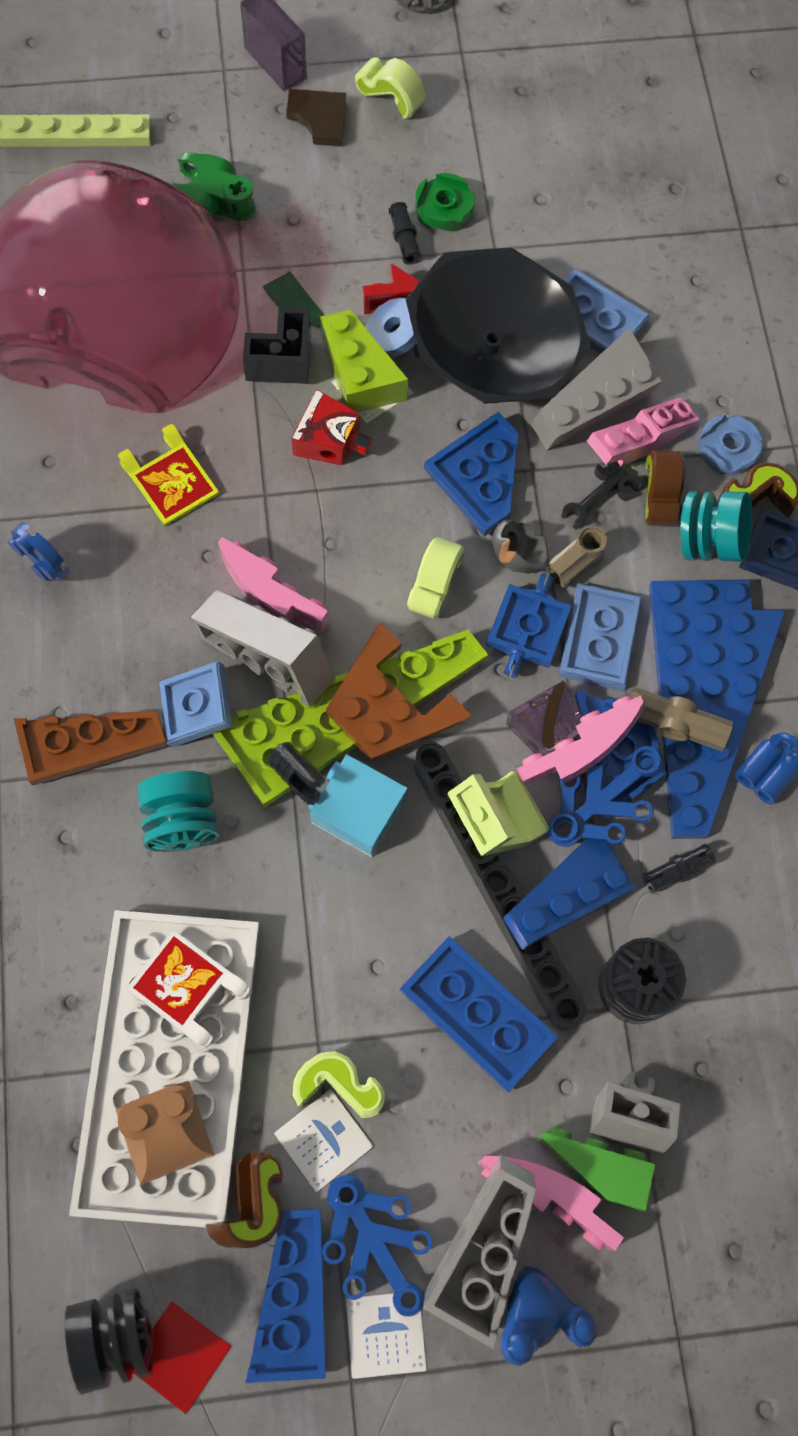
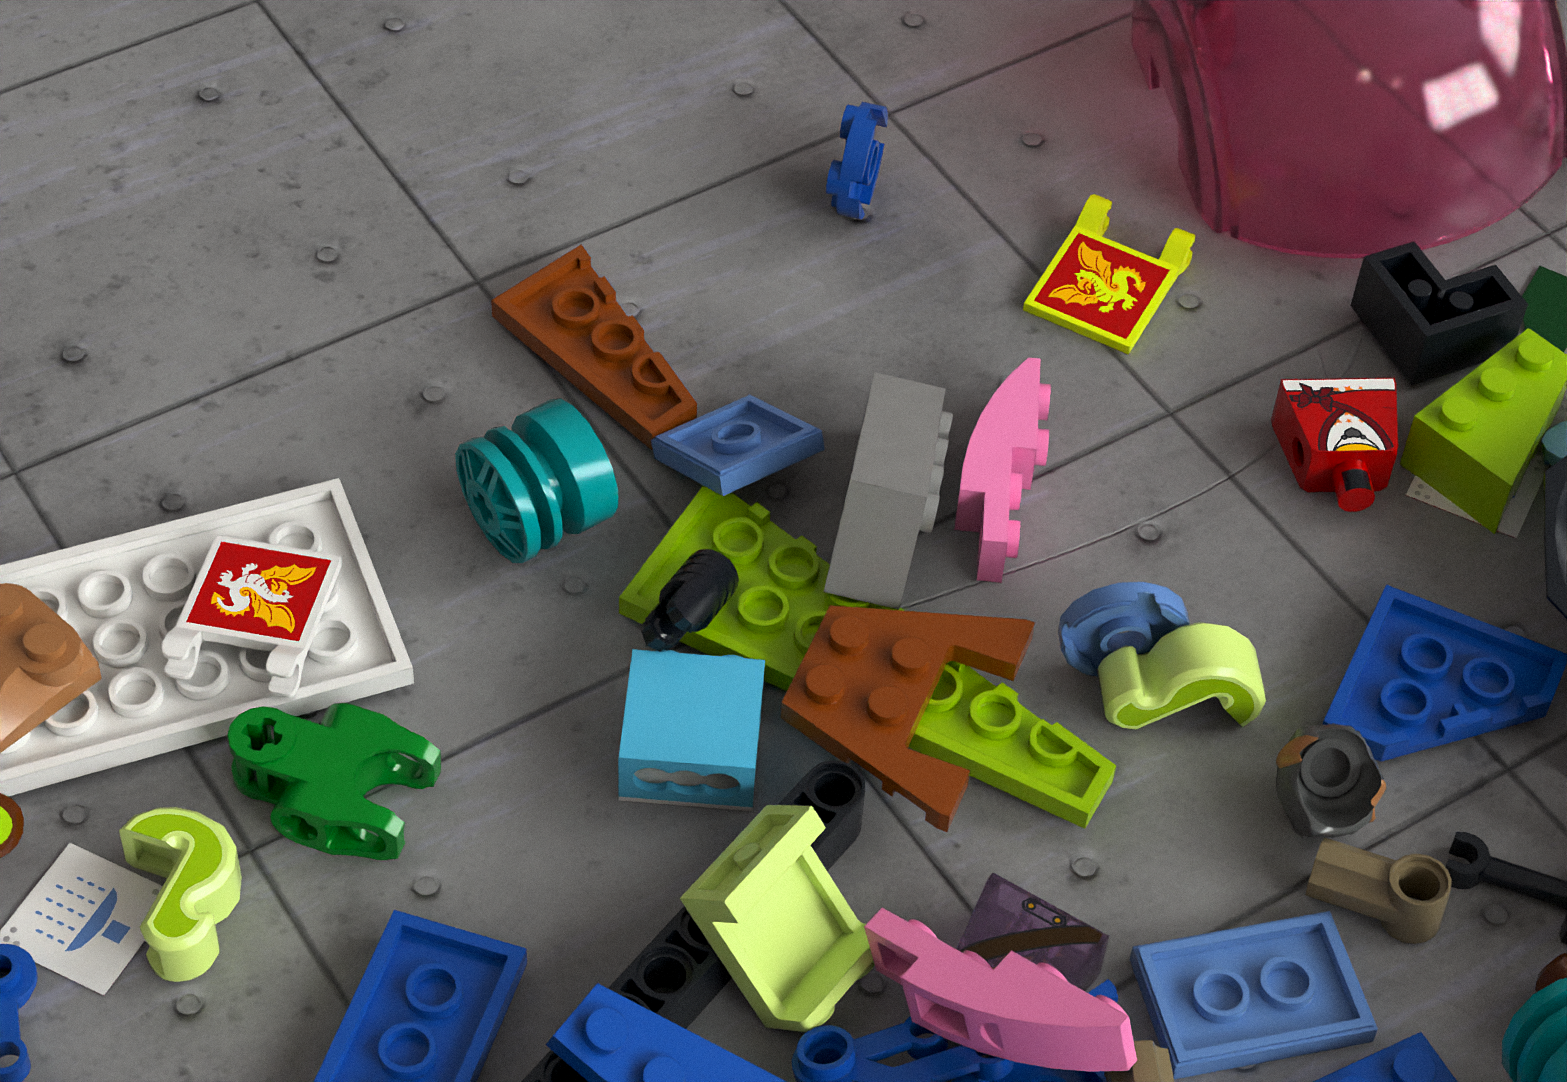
camera: 65 degrees right, 20 degrees down
blue plate [486,573,572,678] -> none
none -> green piece [227,703,441,860]
none -> medium blue tile [1058,582,1190,677]

